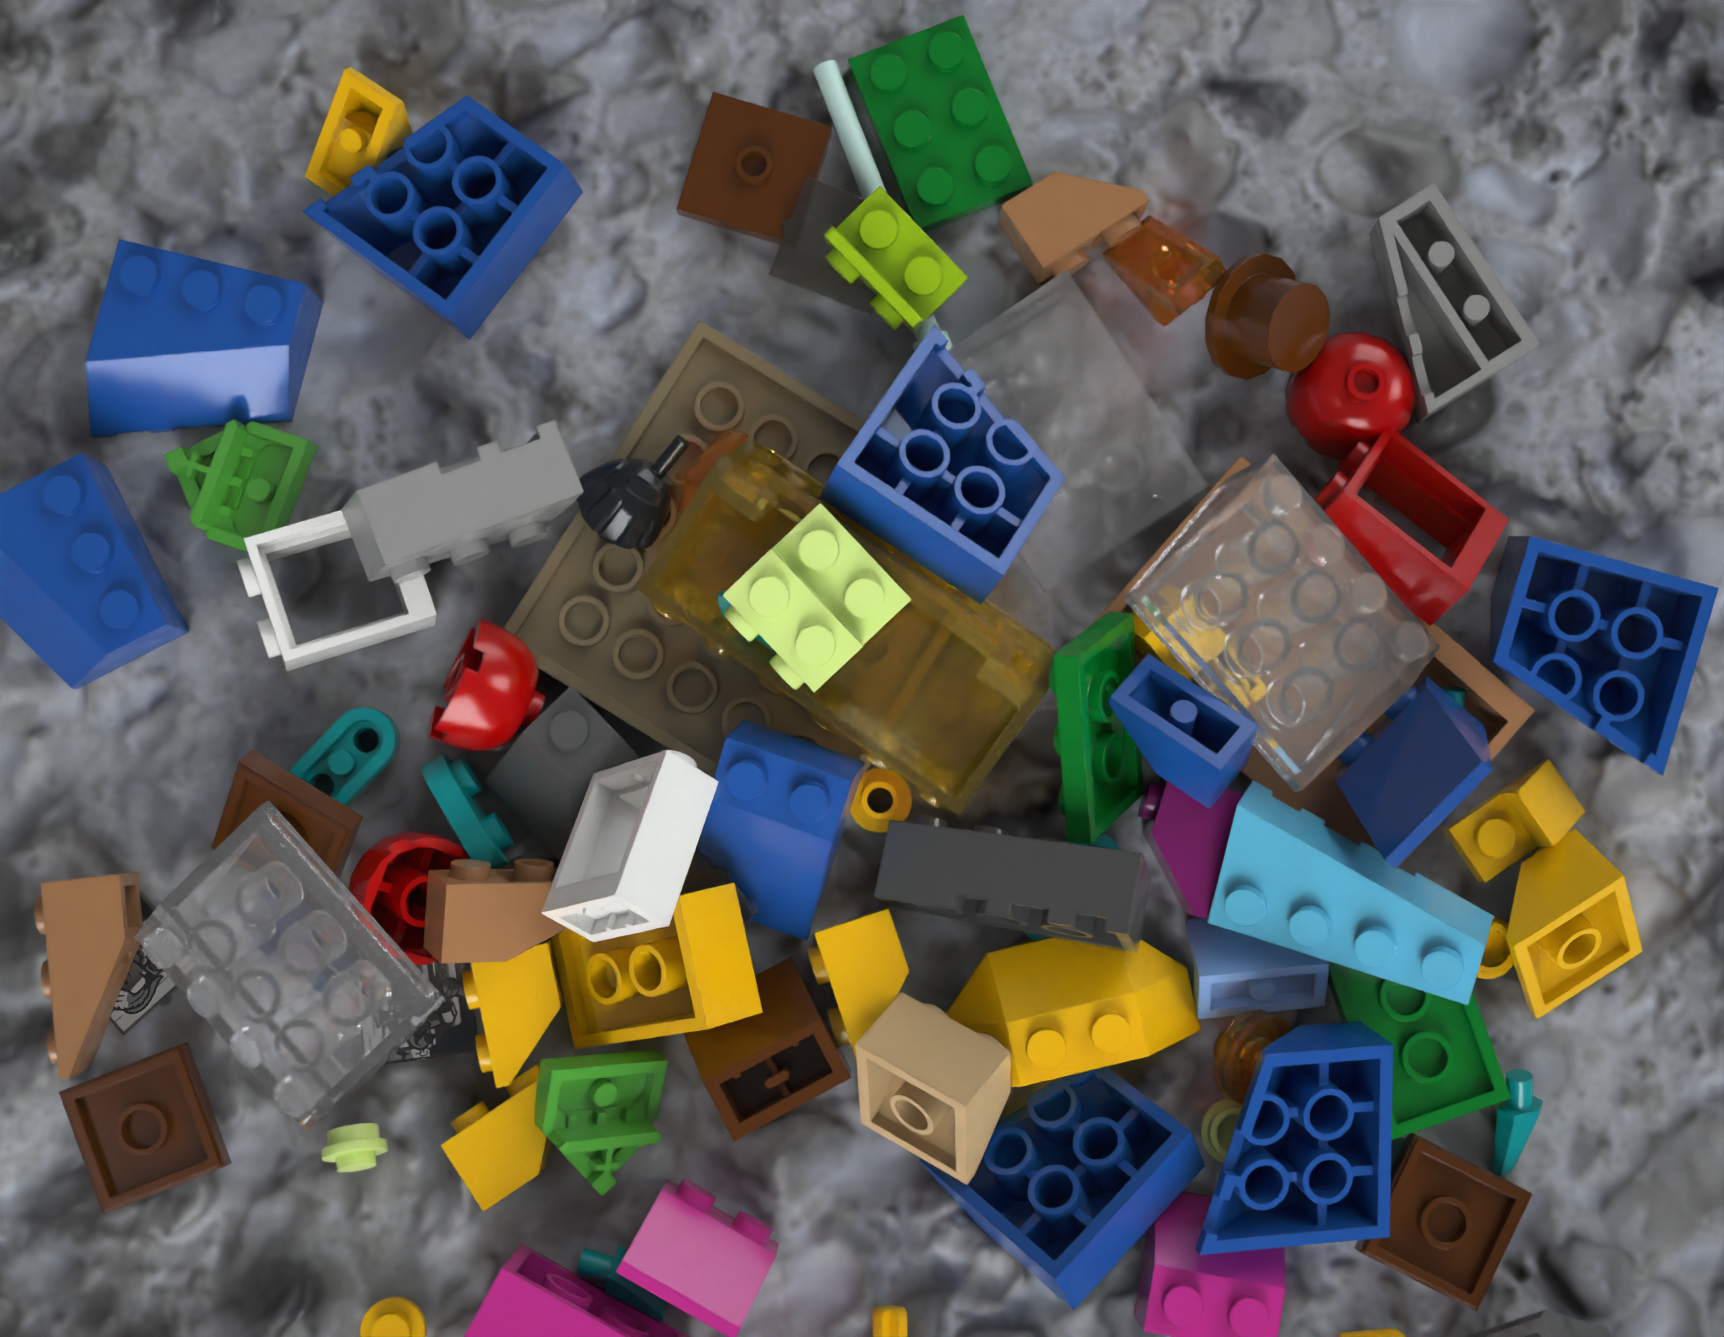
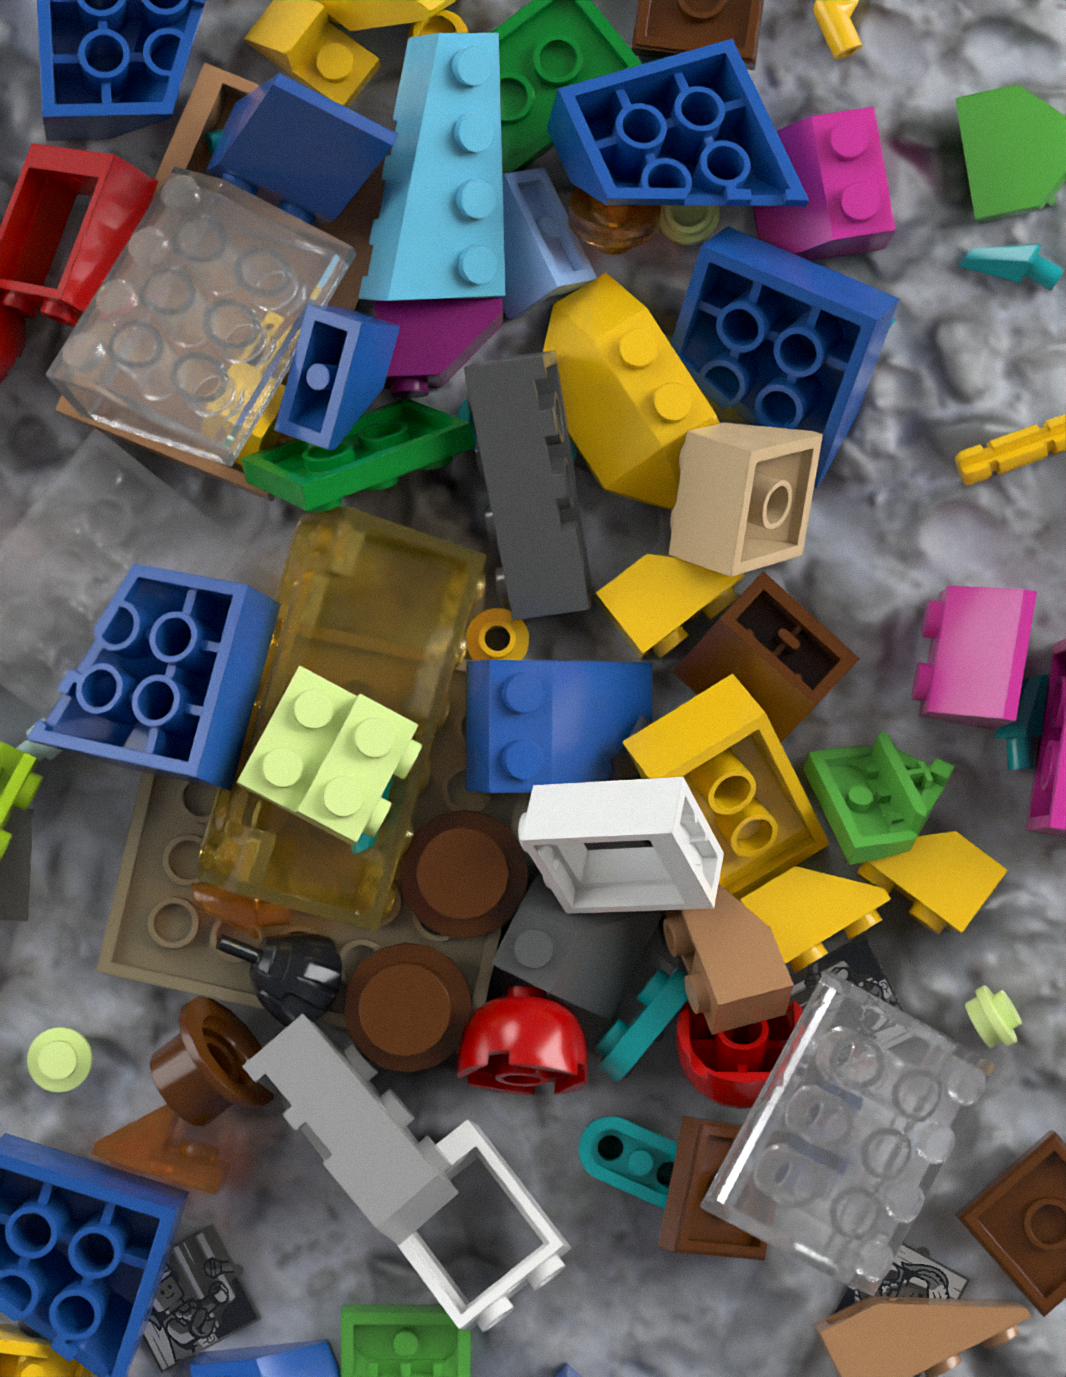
camera: 105 degrees left, 0 degrees up
none -> yellowish green plate [27,1027,93,1092]
none -> clear orange slope [92,1104,231,1195]
none -> piece [143,1223,262,1373]
none -> reddish brown piece [150,996,274,1127]
none -> reddish brown piece [343,942,473,1073]
none -> reddish brown piece [400,810,529,939]

